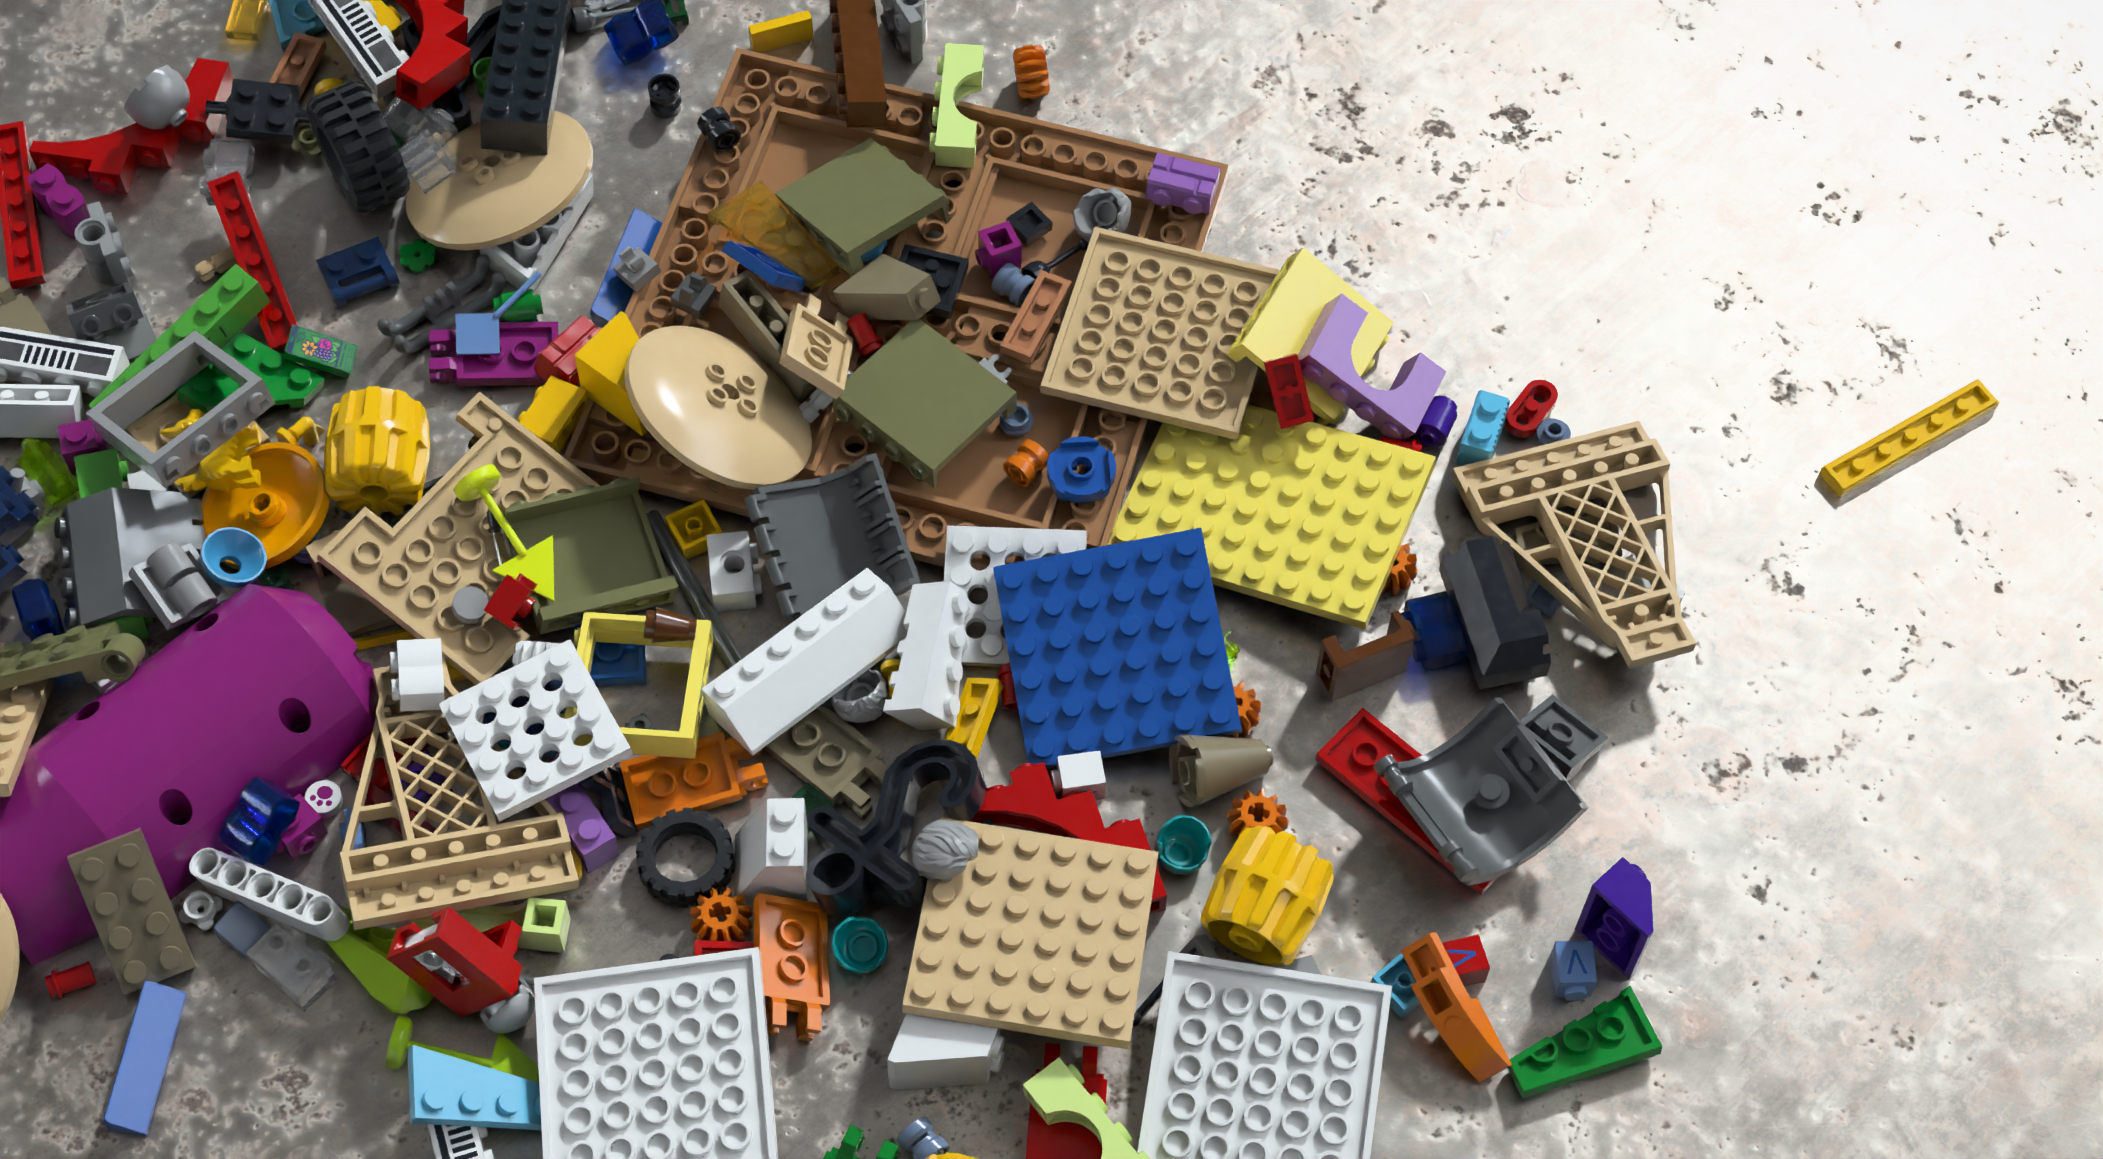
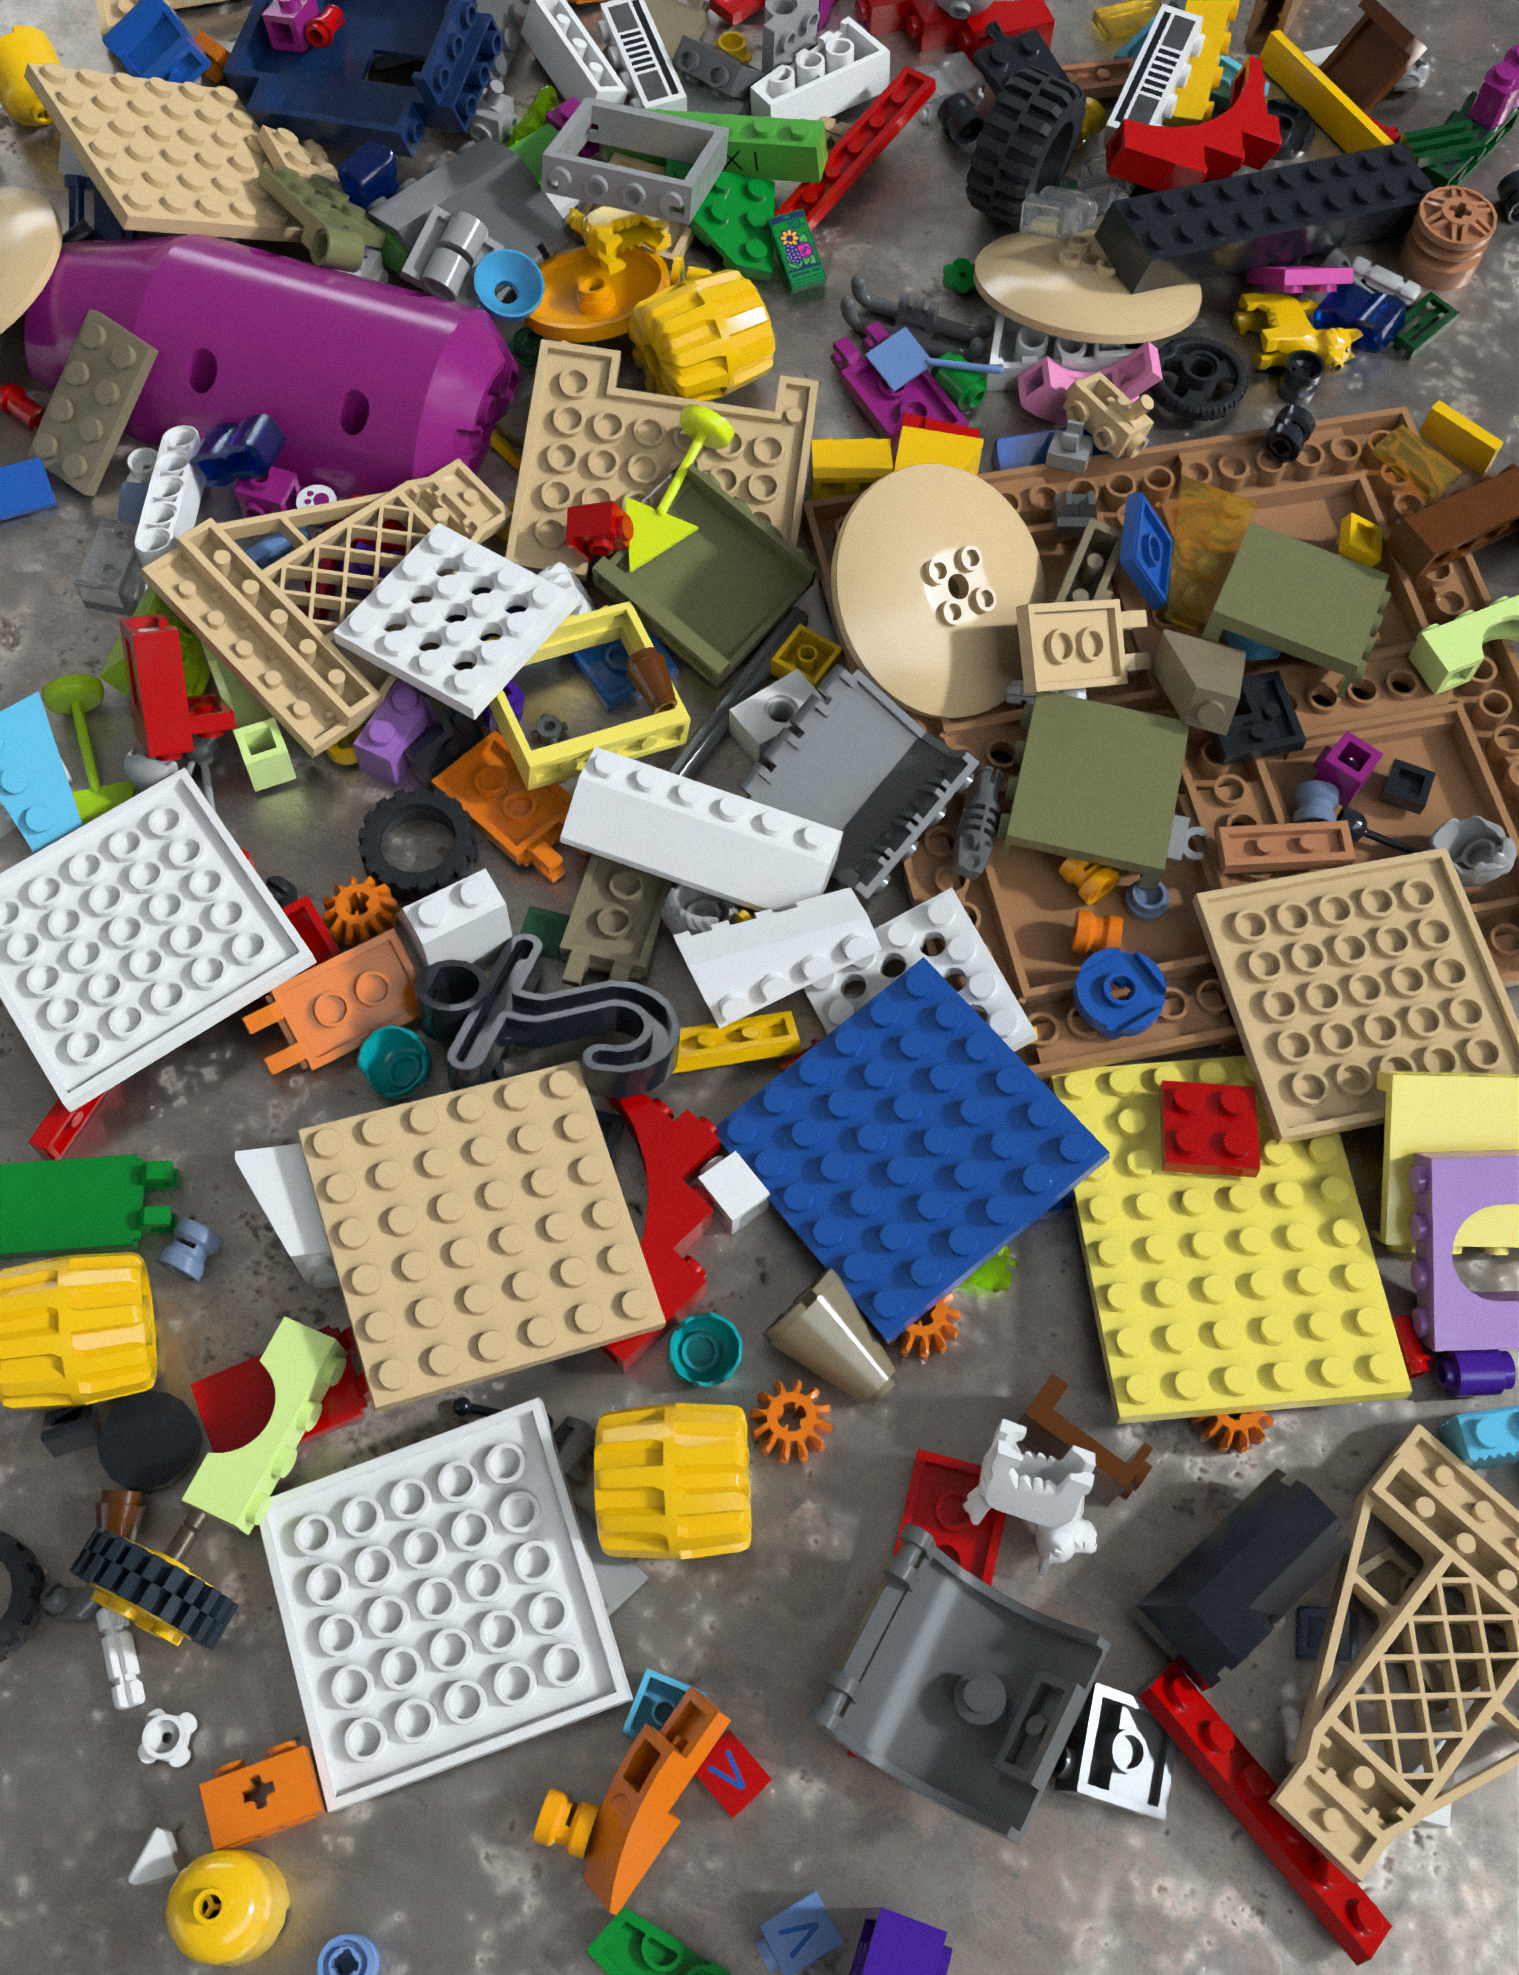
camera: 60 degrees right, 5 degrees up
dark blue plate [316,237,400,308] -> none
white brick [390,638,444,712] -> none
light grey tile [452,586,489,624] -> none
red pin [846,313,883,358] -> none
light grey hair [912,820,978,881] -> none
red hinge [1263,353,1314,429] -> none
clear blue brick [1400,591,1468,671] -> none
none -> light orange wheel [532,1788,601,1860]
none -> yellow plate [712,31,752,63]
none -> white wedge [750,16,890,121]
none -> black wheel [937,93,985,147]
none -> dark grey hinge [952,766,1004,880]
none -> white animal [963,1419,1097,1576]
none -> bright pink arch [1017,342,1163,424]
none -> light orange wheel [1058,857,1120,905]
none -> tan brick [1062,371,1154,458]
none -> red plate [1138,1661,1392,1966]
none -> black wheel [1150,336,1248,422]
none -> red plate [1159,1080,1260,1178]
none -> yellow animal [1232,292,1363,374]
none -> dark pink plate [1247,266,1354,293]
none -> yellow tile [1336,512,1383,567]
none -> clear yellow tile [1372,424,1463,501]

